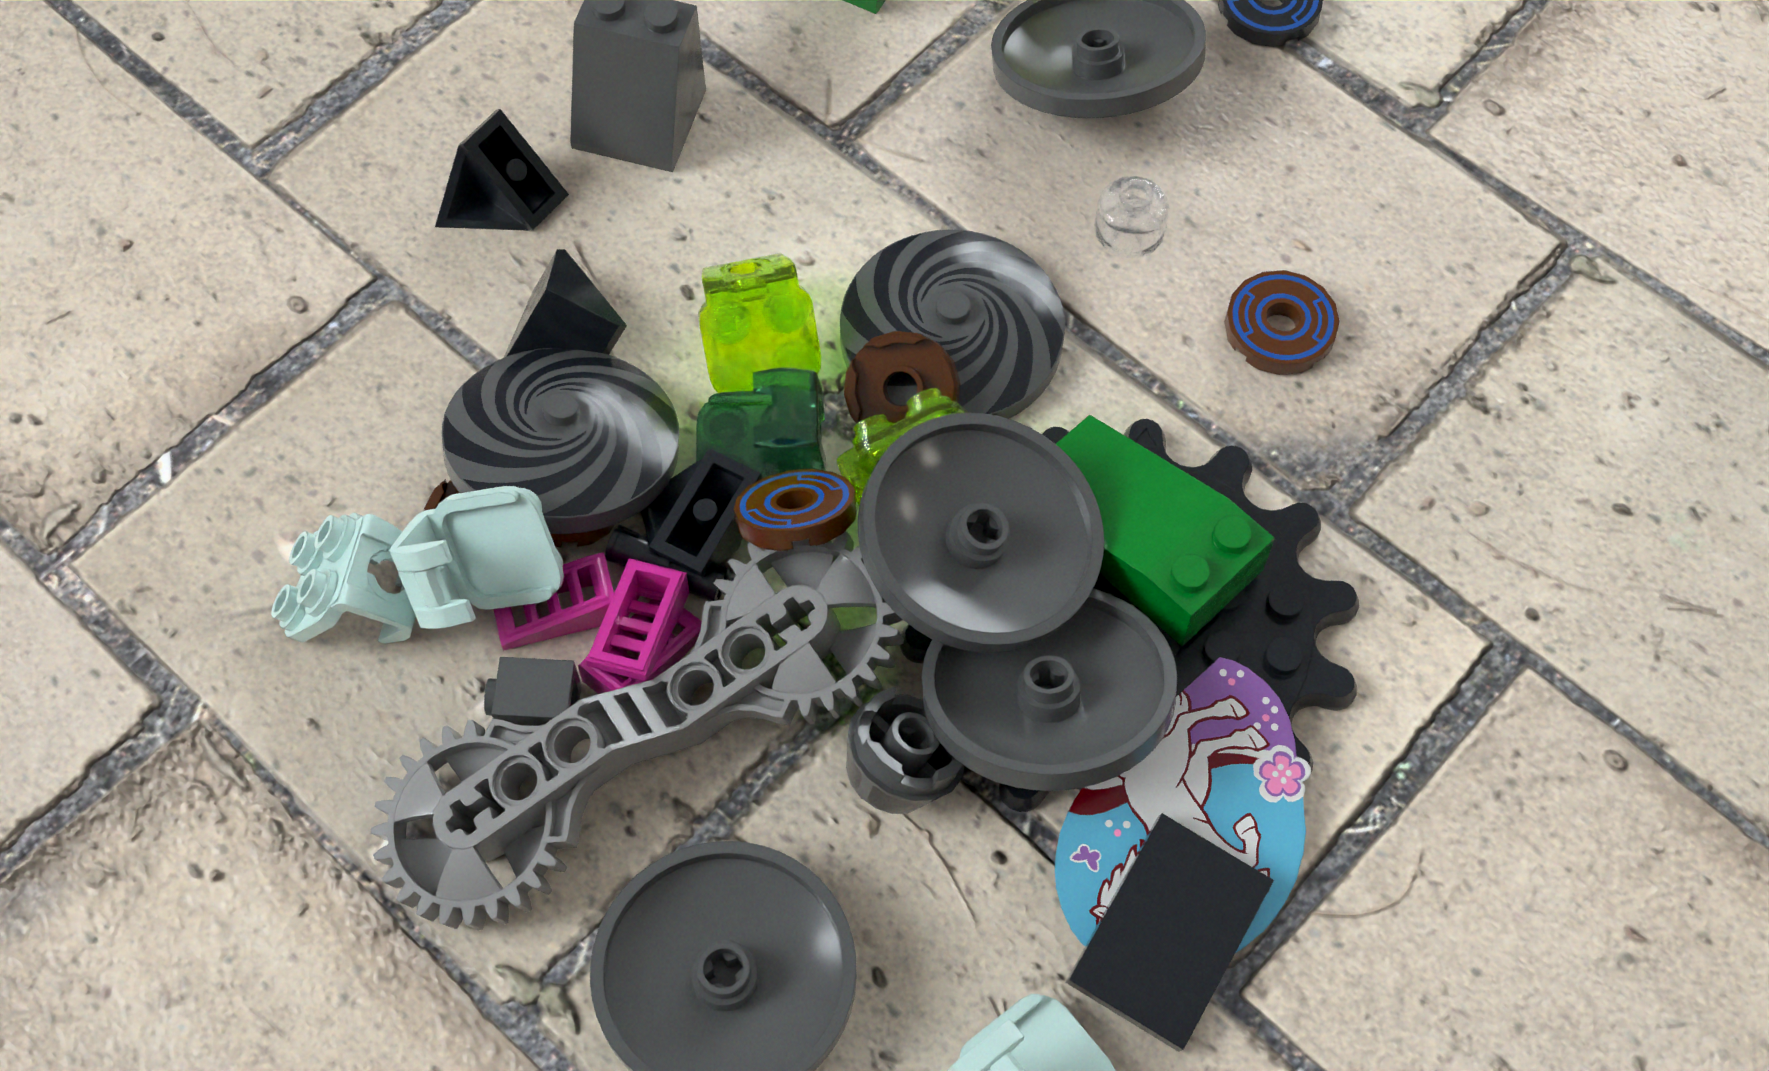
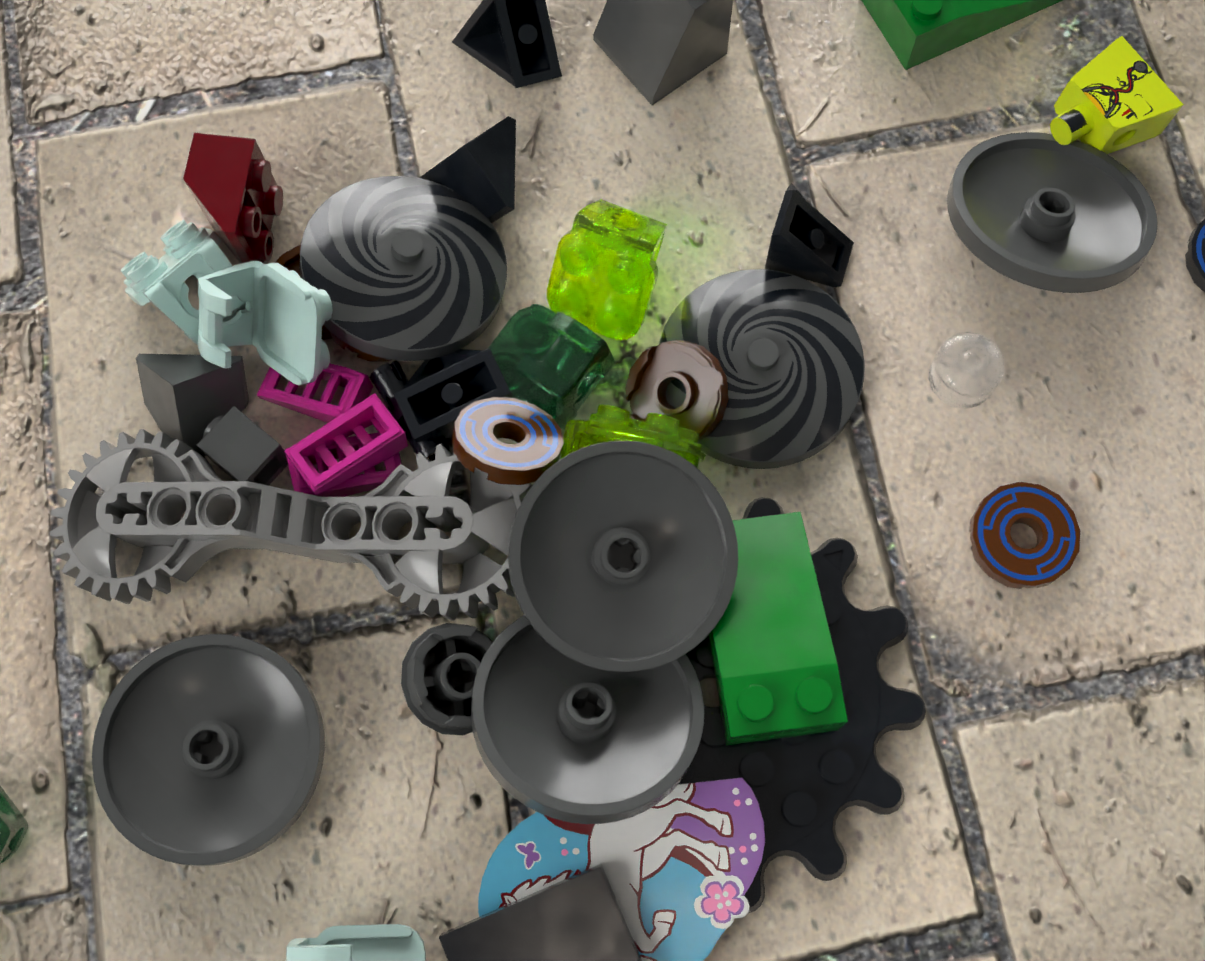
camera: 40 degrees right, 10 degrees up
none -> dark grey slope [136,353,249,457]
none -> dark red slope [183,133,283,264]
none -> black slope [765,183,854,287]

